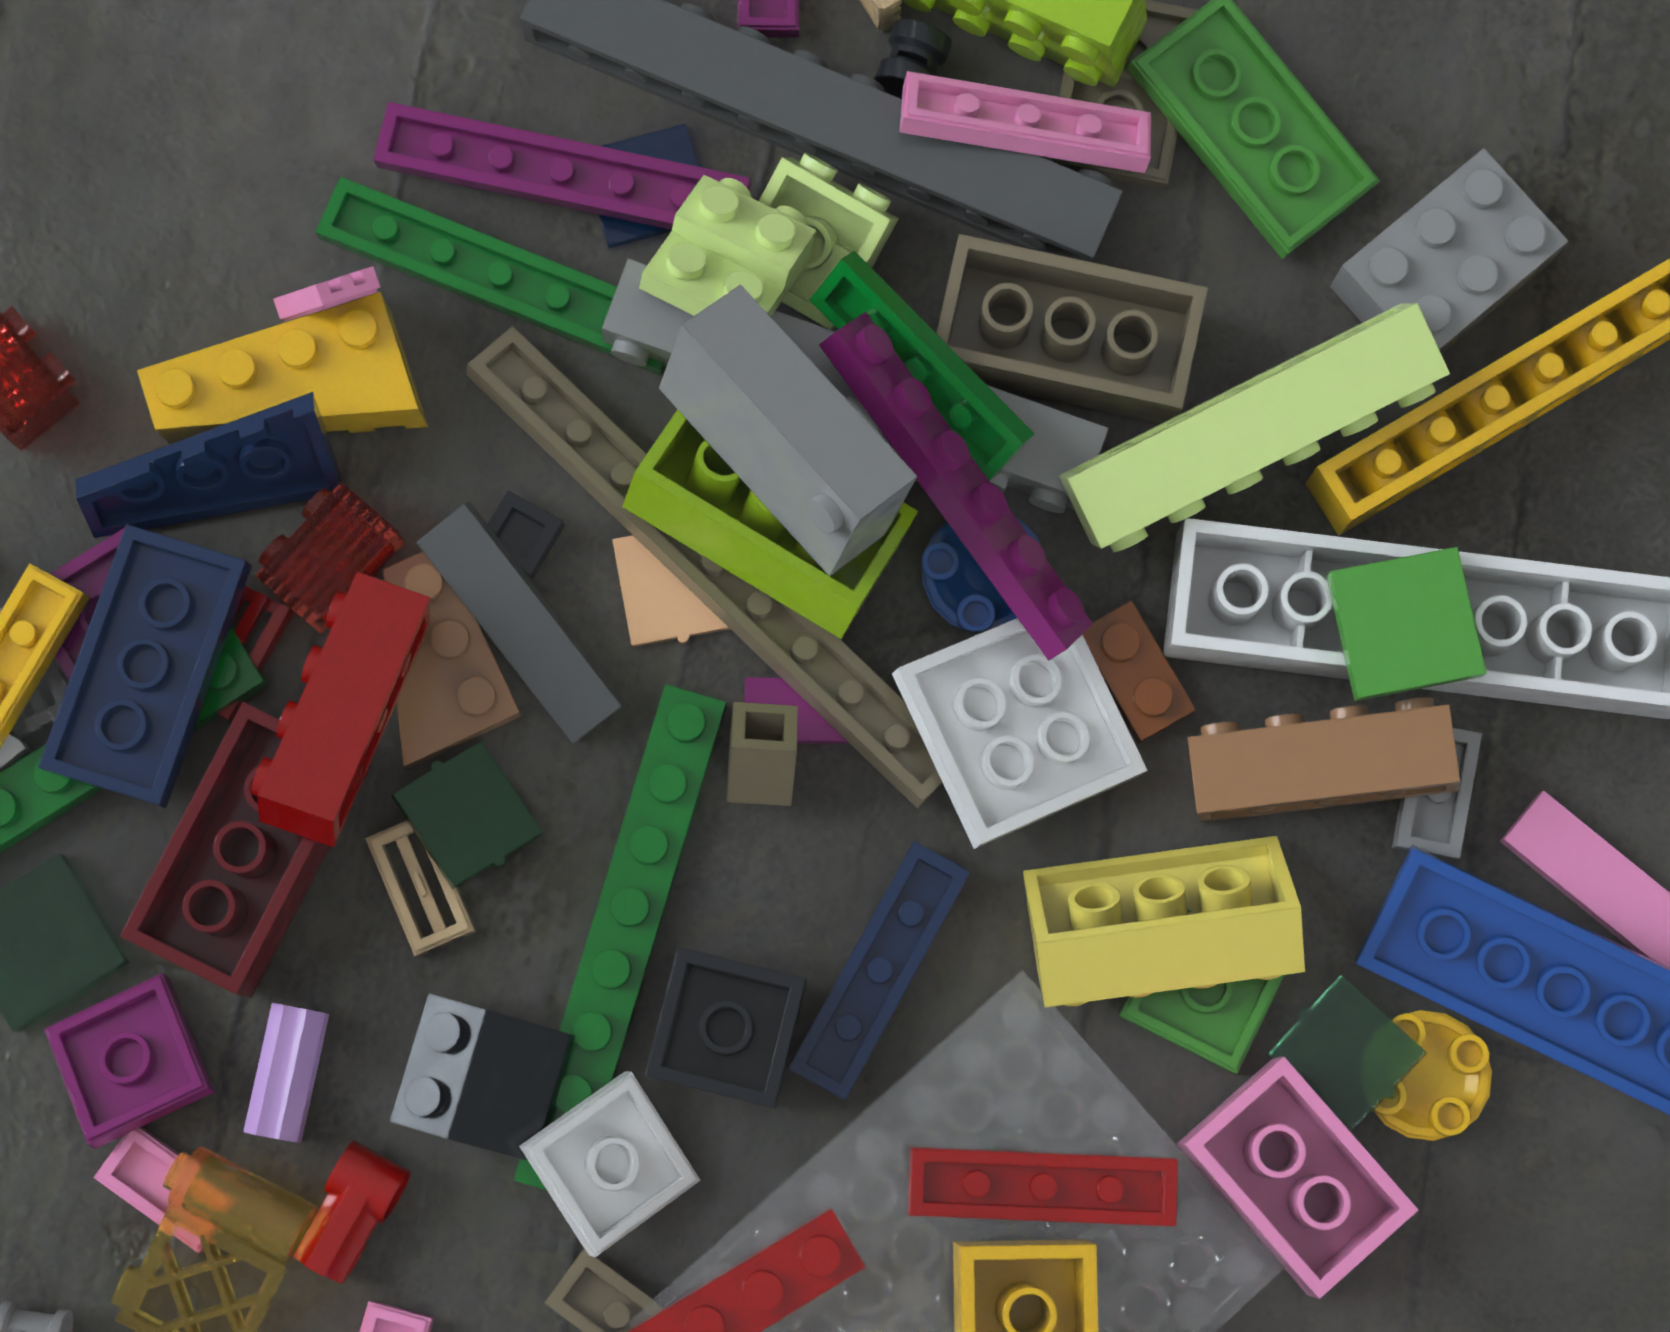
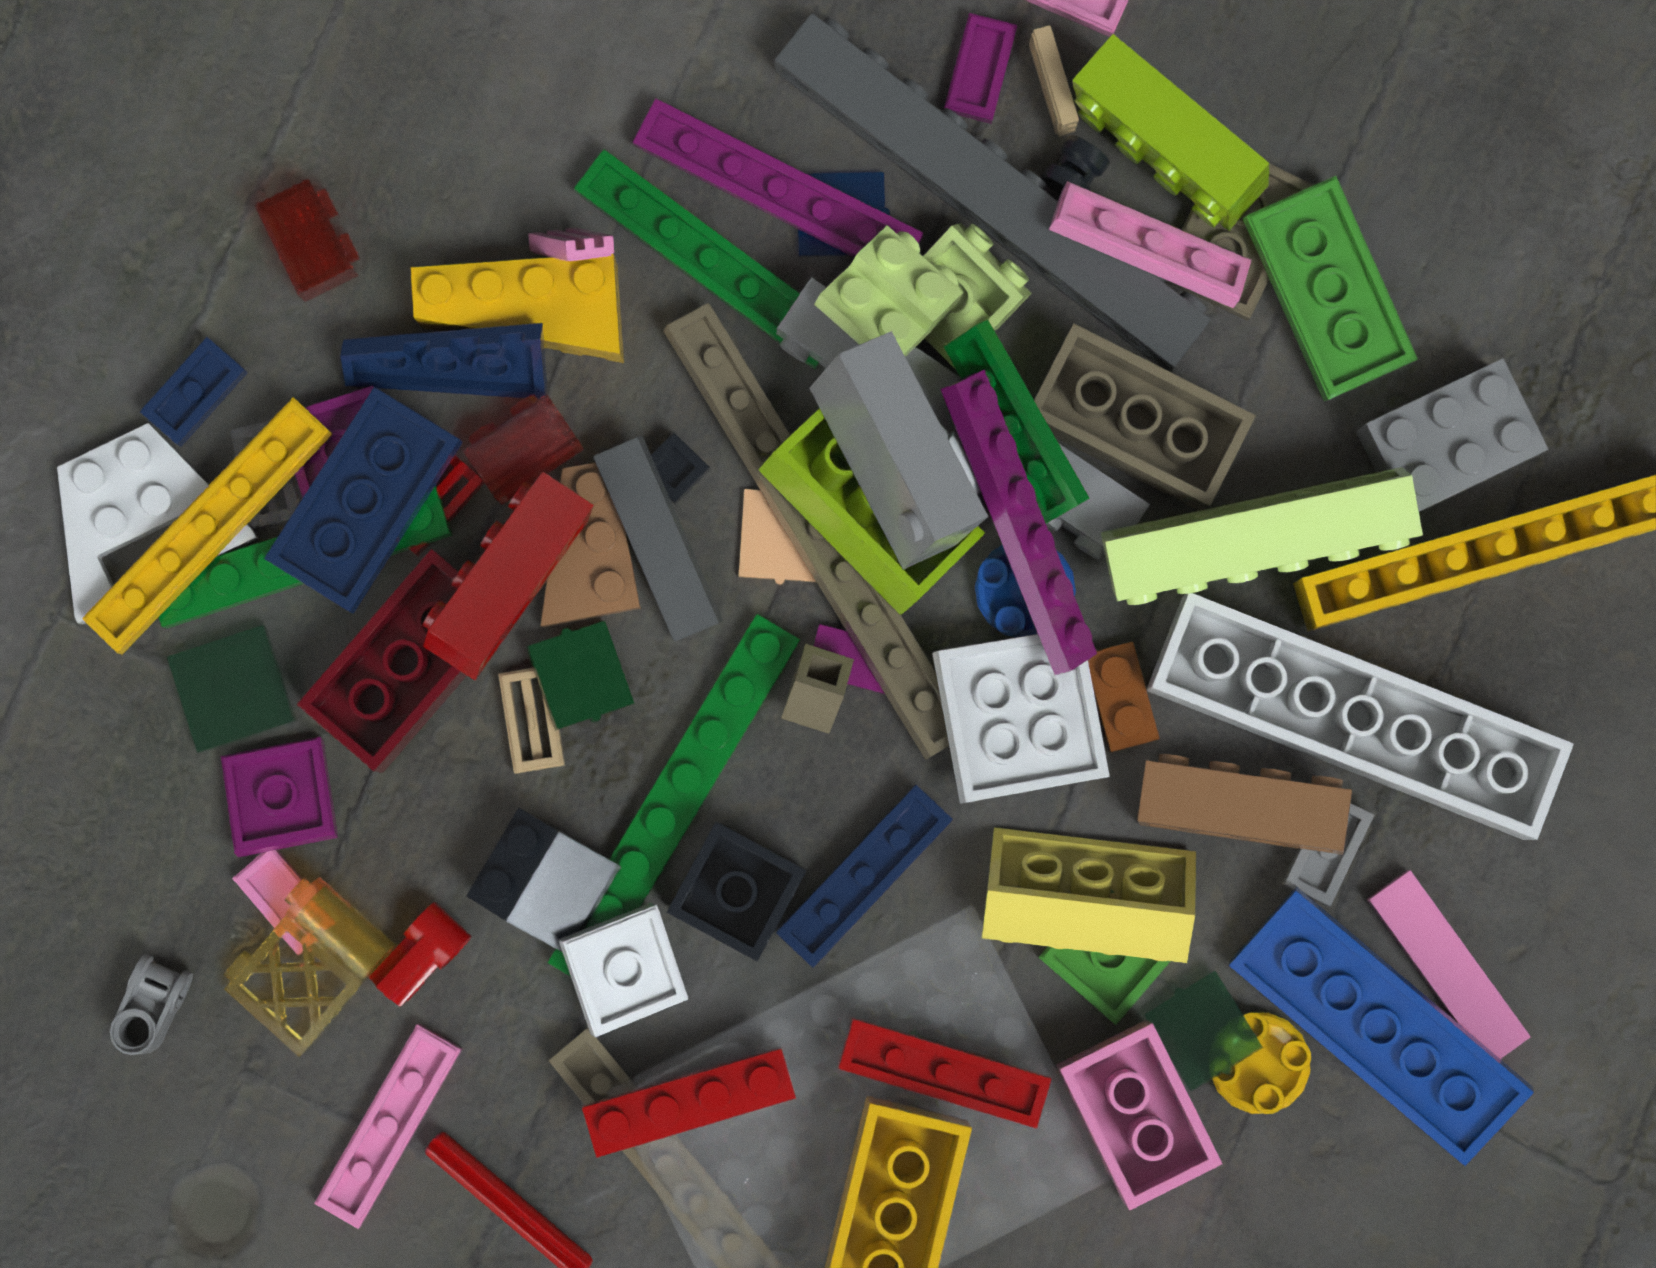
camera: 15 degrees right, 5 degrees up
lavender axle [243,1003,329,1143] -> none
bright green tile [1326,547,1487,701] -> none

